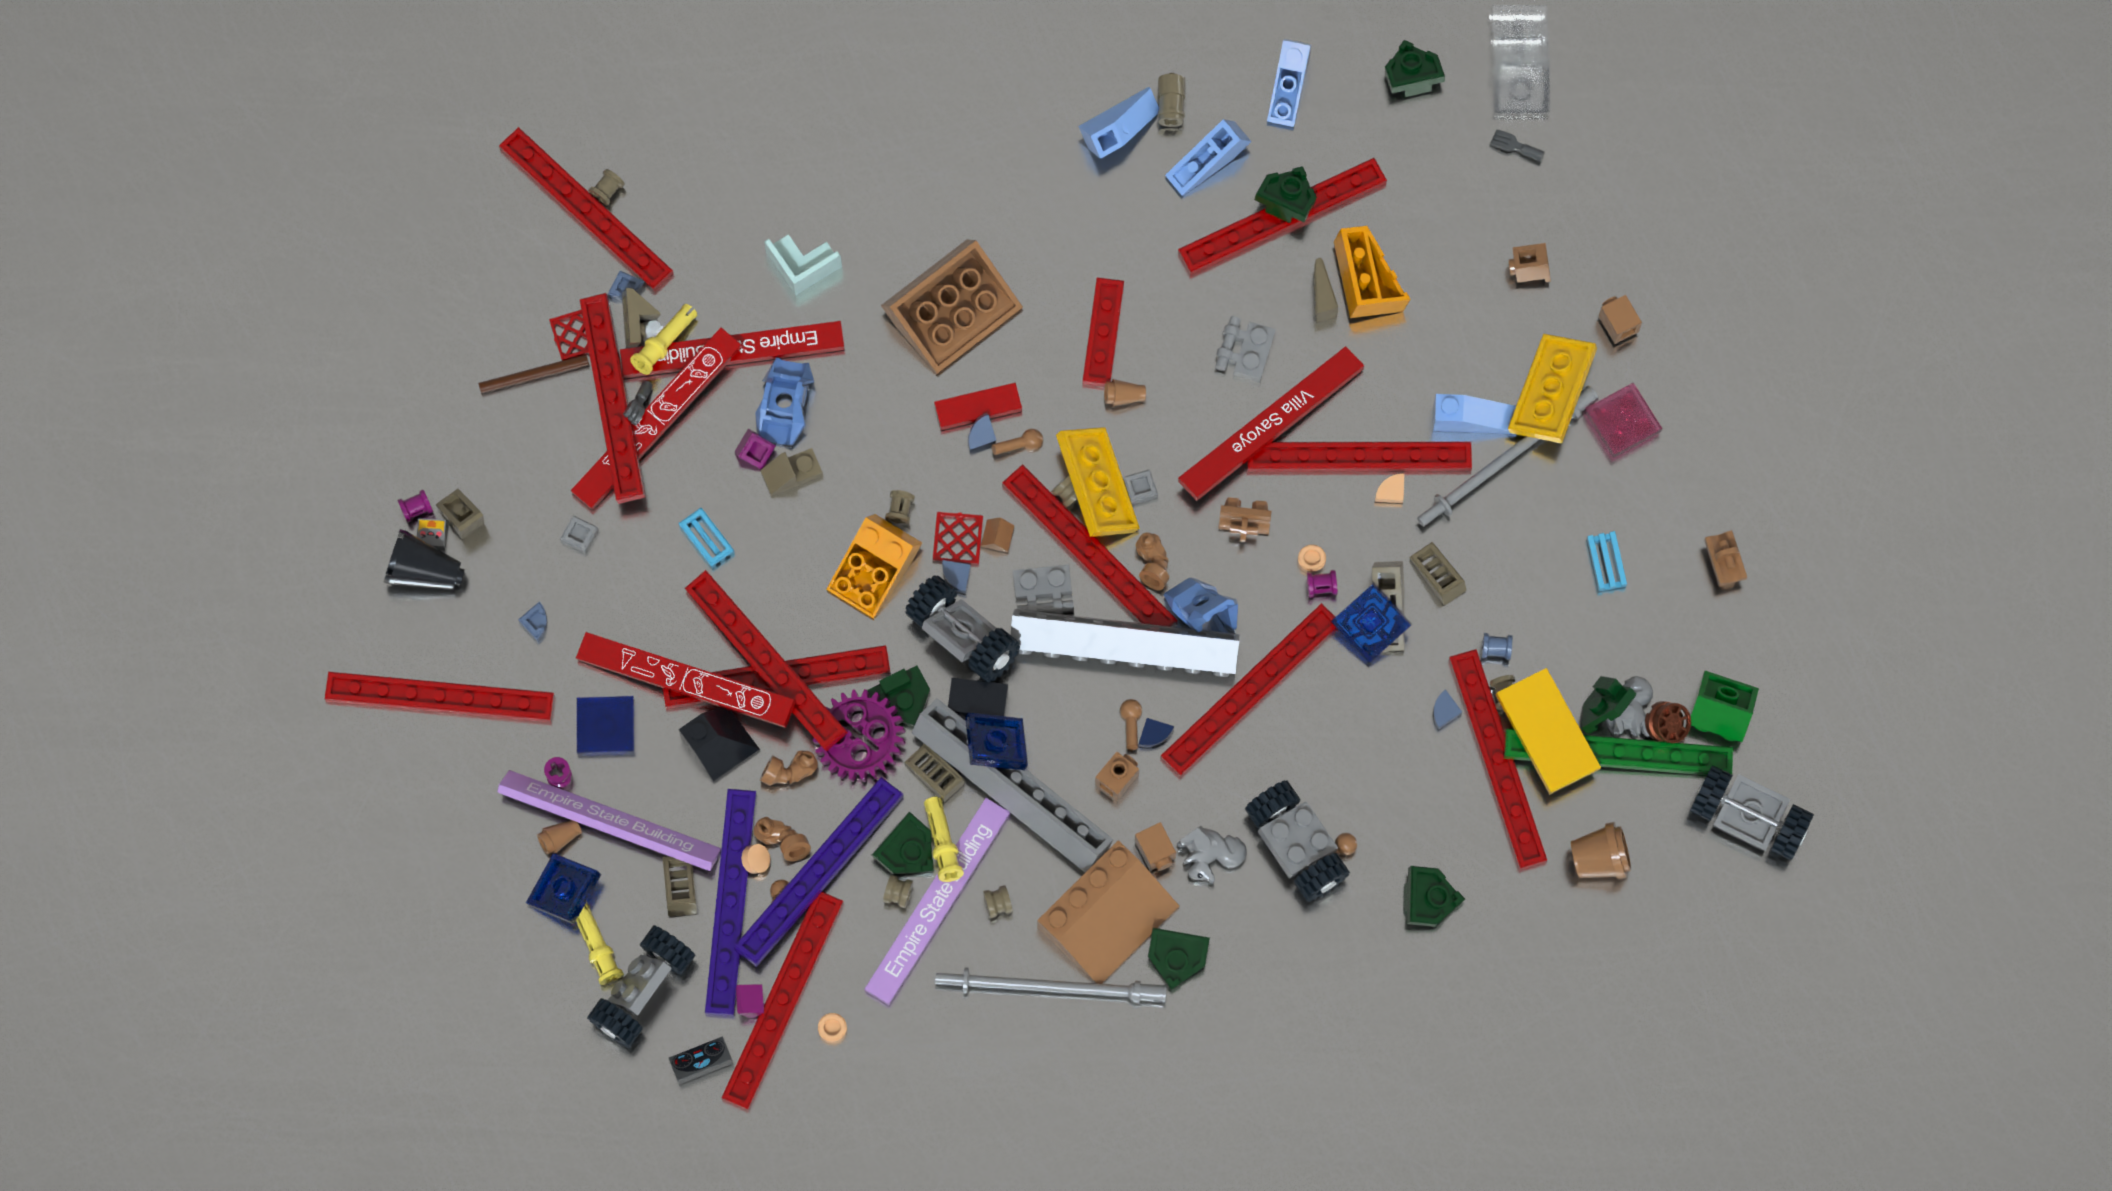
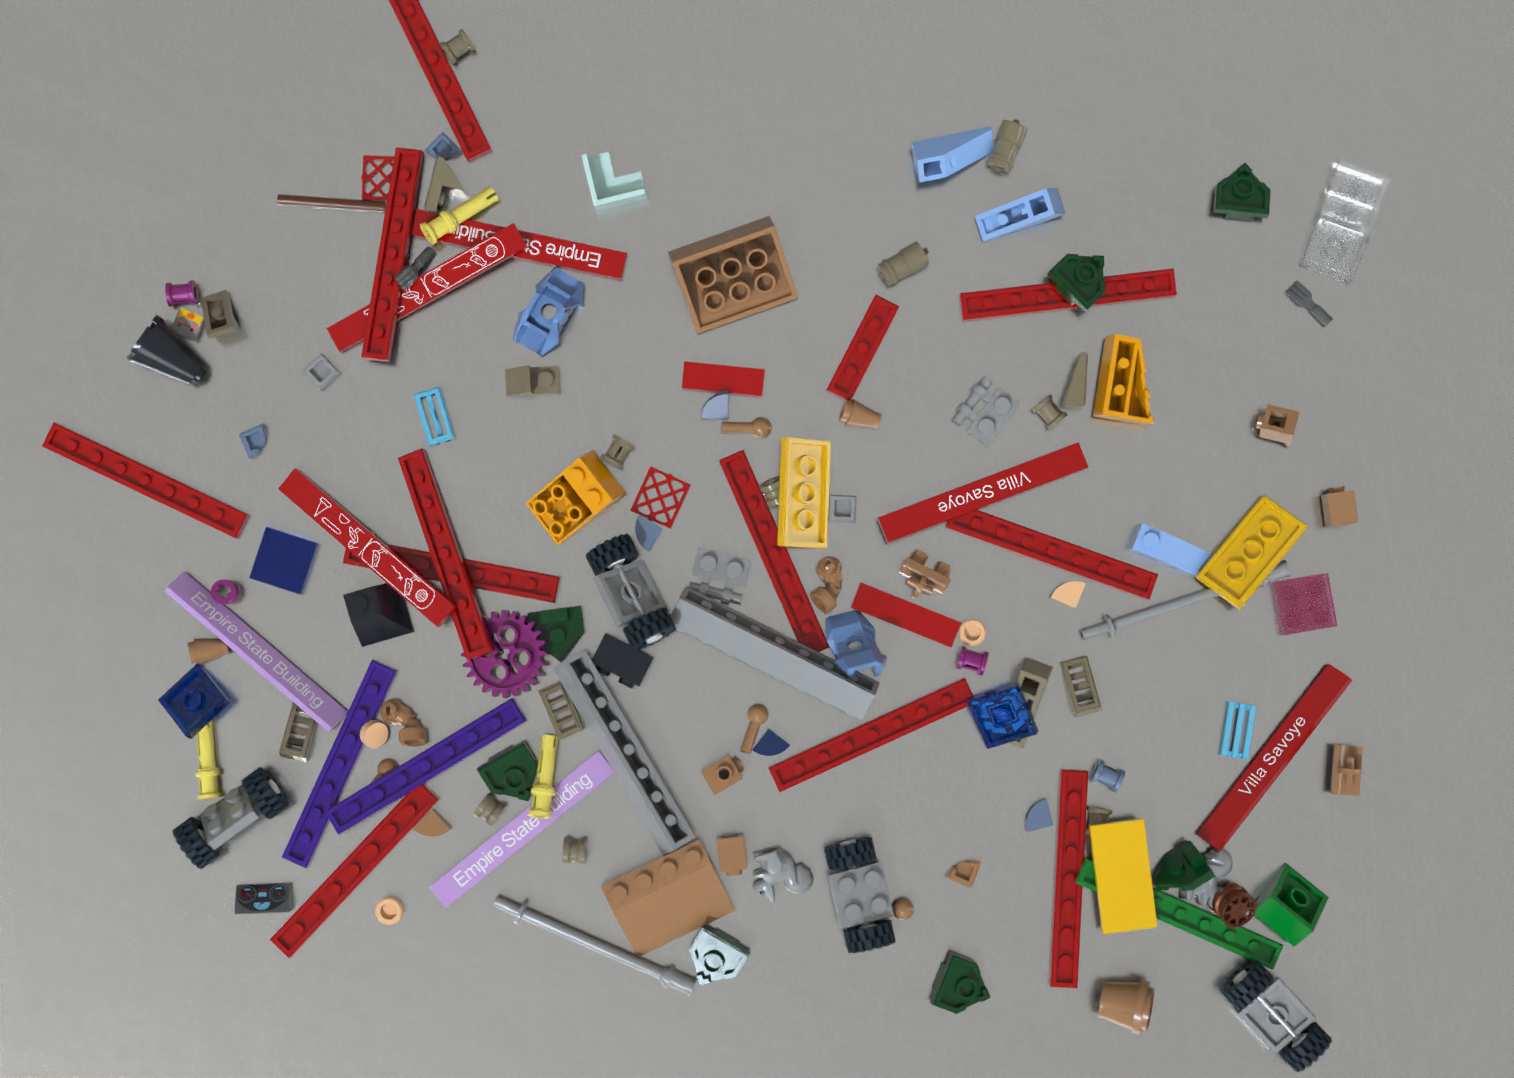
camera: 20 degrees right, 15 degrees up
magenta slope [735,429,776,469] -> none
magenta slope [736,984,764,1018] -> none
medium nougat arm [759,751,818,786] -> none
clear blue tile [965,713,1028,770] -> none
medium nougat slope [981,517,1014,553] -> none
light blue slope [1267,39,1312,127] -> none
none -> medium nougat tile [412,809,451,837]
none -> red tile [851,582,961,647]
none -> dark tan piece [877,241,929,286]
none -> medium nougat tile [946,860,981,888]
none -> dark tan bush [1032,394,1068,430]
none -> red tile [1197,664,1352,852]

